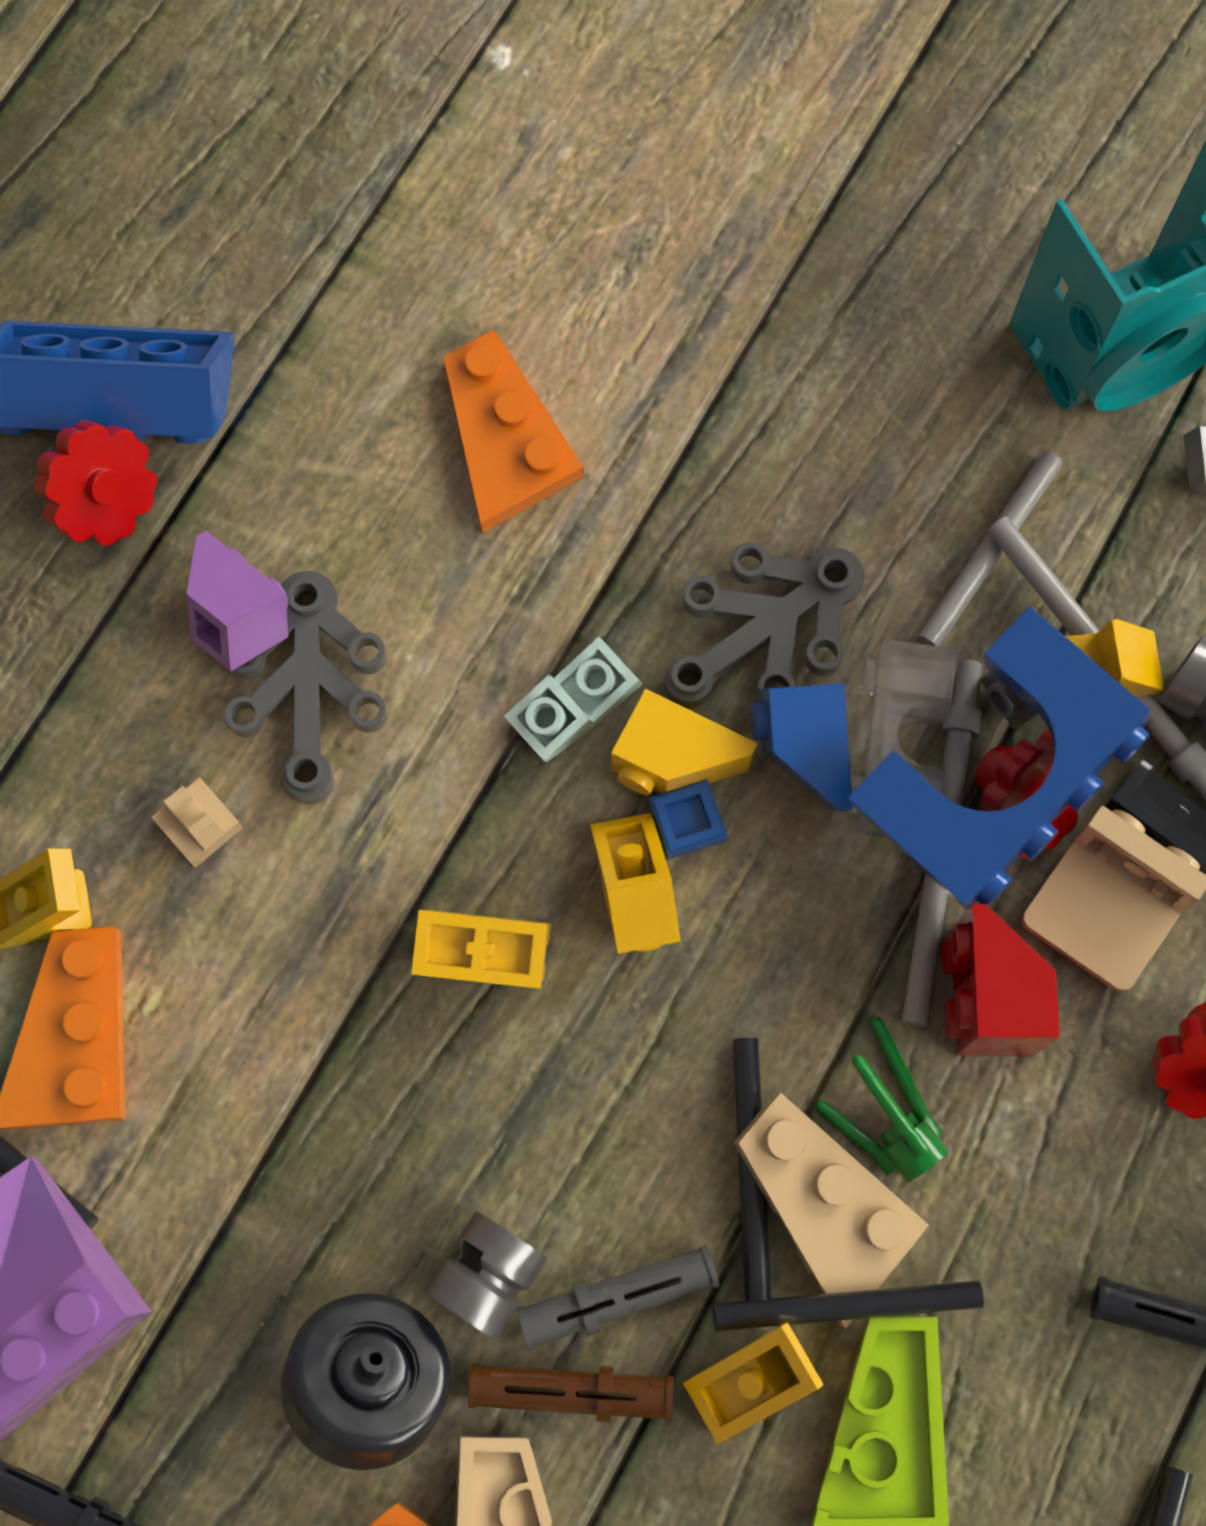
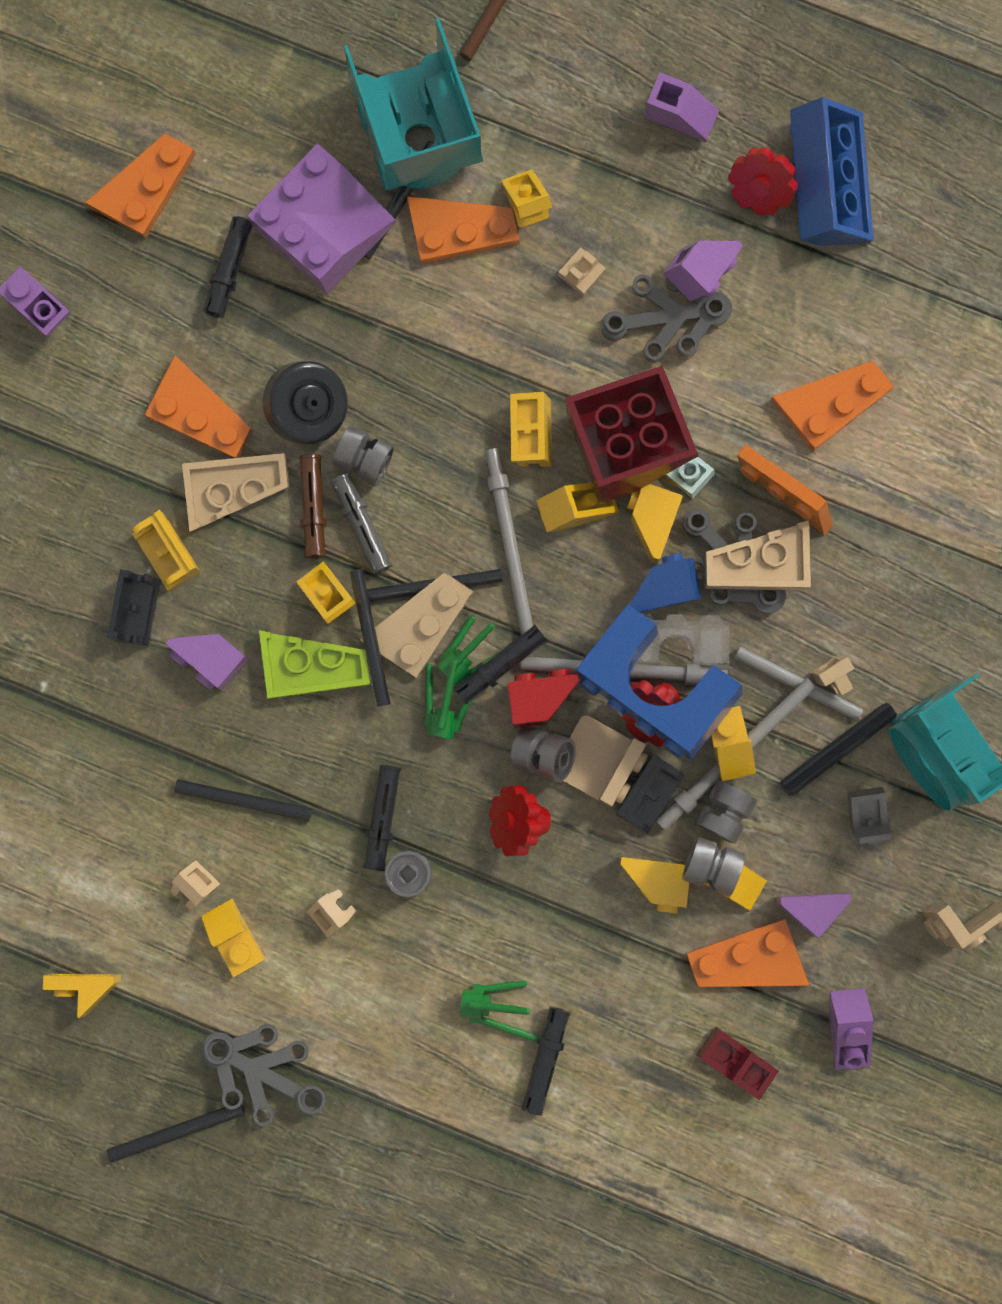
camera: 85 degrees right, 10 degrees up
blue tile [648,779,728,860] -> none
none -> green plant [423,659,474,740]
none -> black pin [453,624,548,705]
none -> light grey bar [485,448,533,635]
none -> flat silver wheel [511,726,576,782]
none -> dark red slope [565,366,698,504]
none -> tan wing [704,520,811,590]
none -> orange wing [737,444,833,536]
none -> black axle [780,703,897,796]
none -> tan tile [810,654,855,696]

